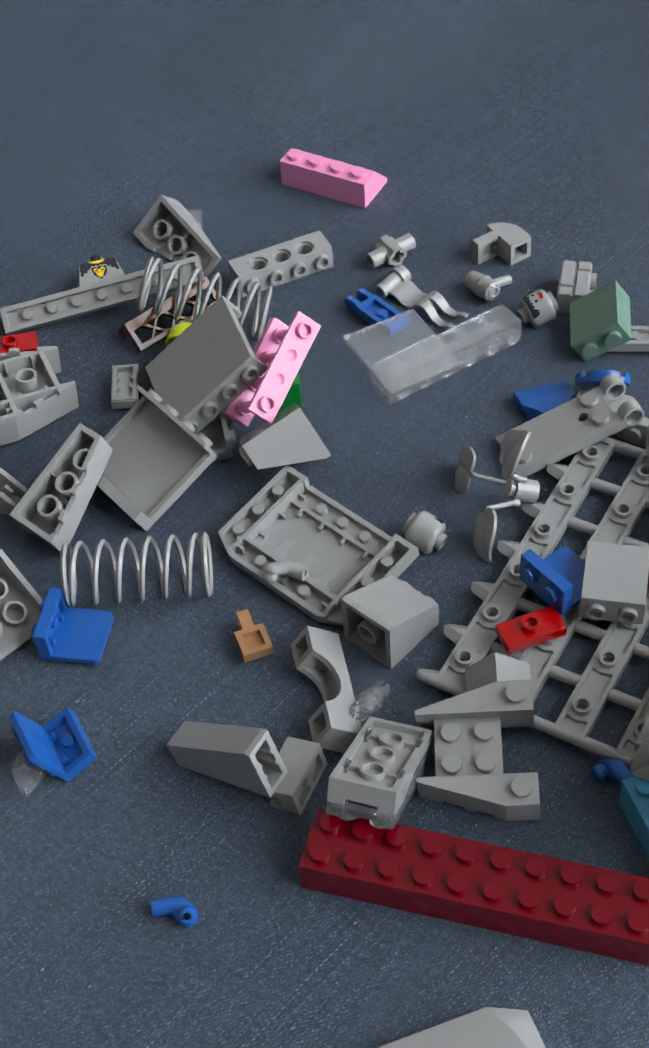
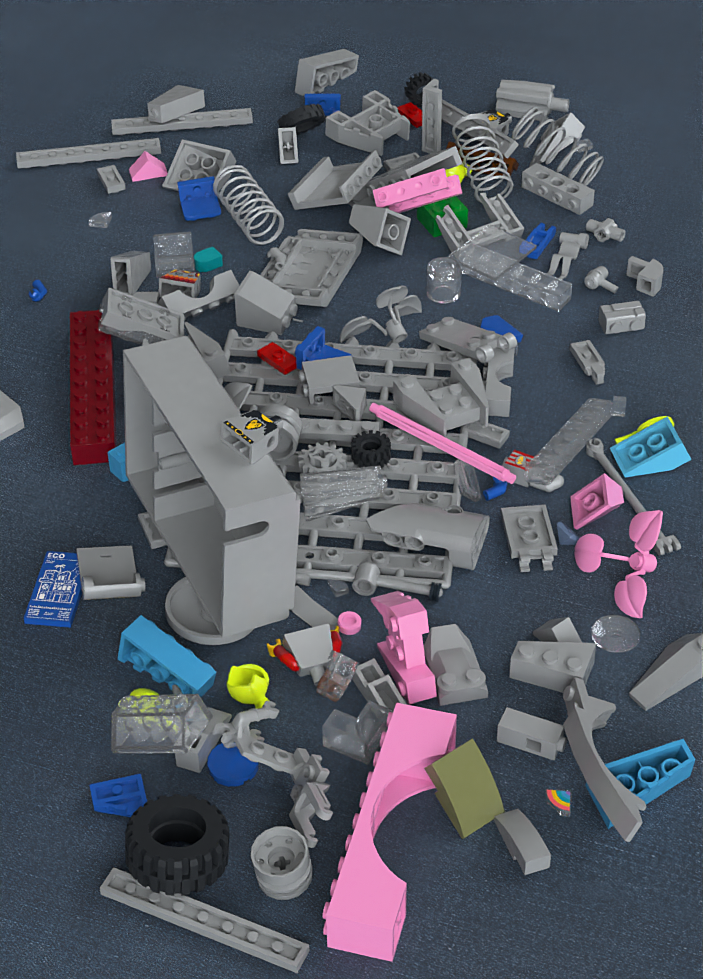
camera: 65 degrees right, 5 degrees down
light grey wedge [9,423,113,552] -> none
blue bracket [9,707,98,782] -> none
medium nougat plate [234,609,274,663] -> none
bright pink slope [280,148,387,208] -> none
clear pin [349,680,391,722] -> none
light grey head [402,510,448,554] -> none
light grey slope [465,652,531,692] -> none
light grey head [518,289,559,328] -> none
sand green brick [570,280,632,362] -> none
blue tile [575,370,631,388] -> none
none -> clear panel [153,232,195,277]
none -> light grey torso [159,269,201,298]
none -> teal piece [194,246,223,272]
none -> light grey fence [422,79,442,154]
none -> clear piece [426,257,462,303]
none -> light grey wedge [435,193,524,261]
none -> light grey piece [495,80,570,121]
none -> light grey piece [512,107,604,186]

